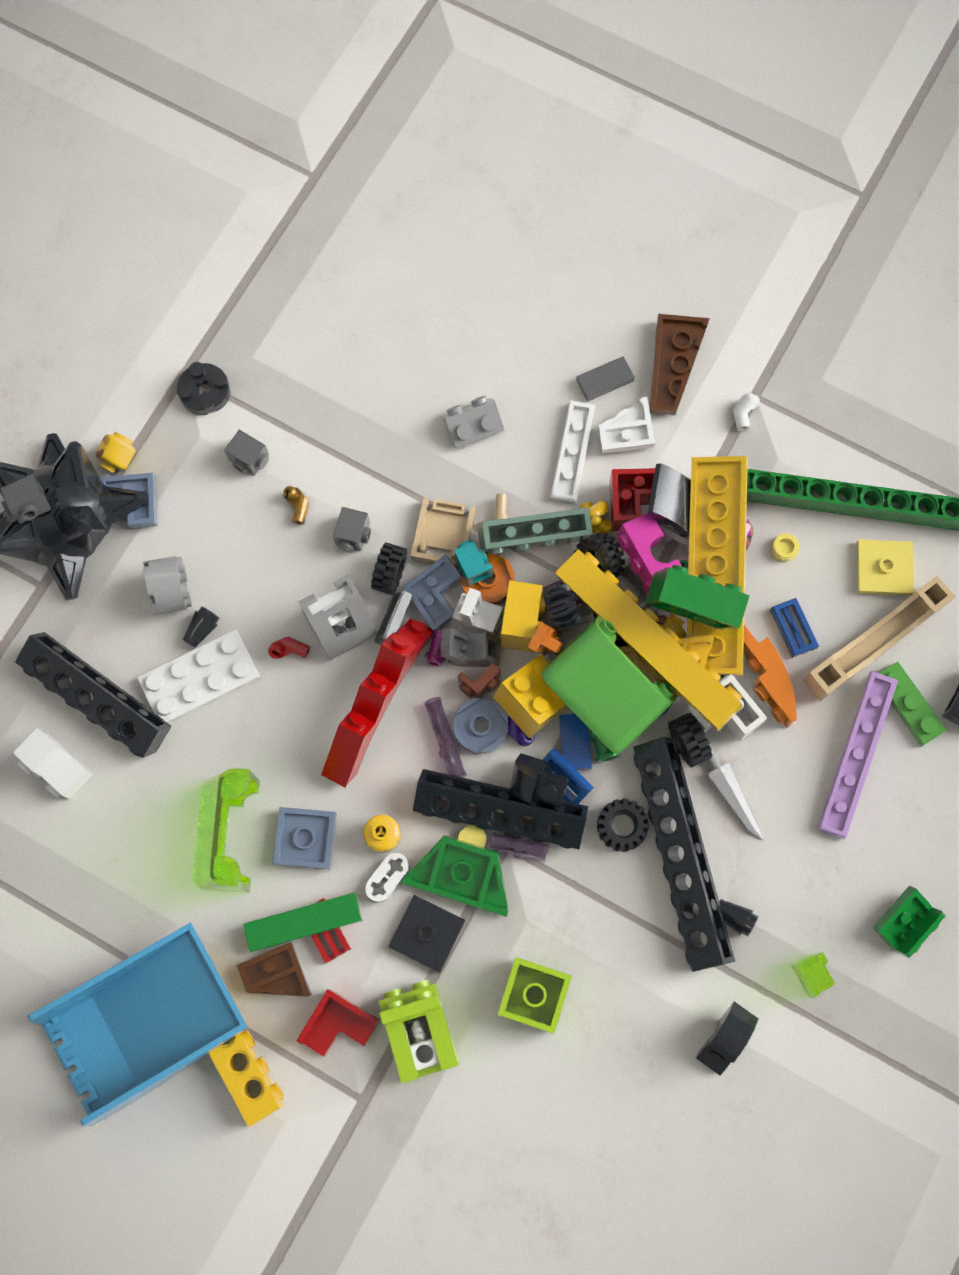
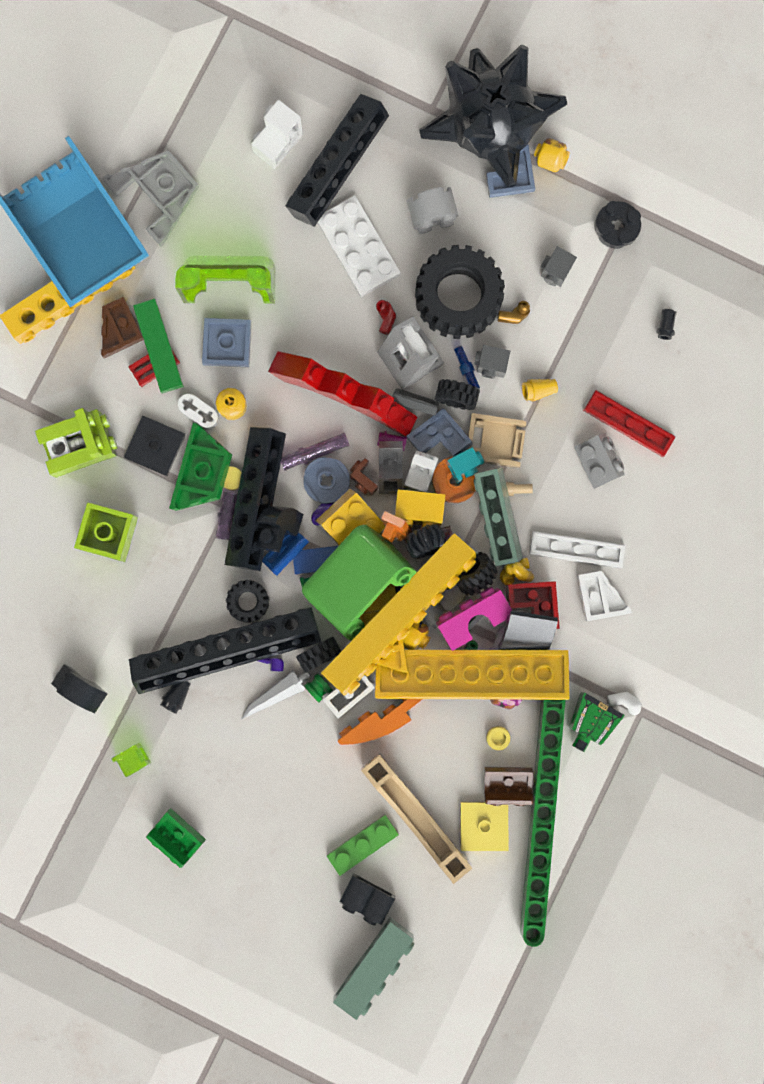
camera: 80 degrees right, 10 degrees up
dark grey brick [1,474,51,524] -> none
black cone [182,606,220,648] -> none
red panel [296,989,380,1057] -> none
dark grey tile [576,356,635,402] -> none
green brick [645,565,750,631] -> none
reddish brown wing [650,314,710,416] -> none
blue tile [770,598,819,659] -> none
lavender tile [817,671,898,839] -> none
none -> light grey wing [102,151,199,247]
none -> dark purple hand [258,658,284,672]
none -> green wheel [304,673,333,703]
none -> black tyre [415,245,505,339]
none -> clear blue bar [454,346,480,389]
none -> reddish brown bracket [484,767,533,807]
none -> yellow cone [522,379,558,402]
none -> green torso [569,692,625,752]
none -> red tile [583,390,676,457]
none -> black pin [656,309,677,340]

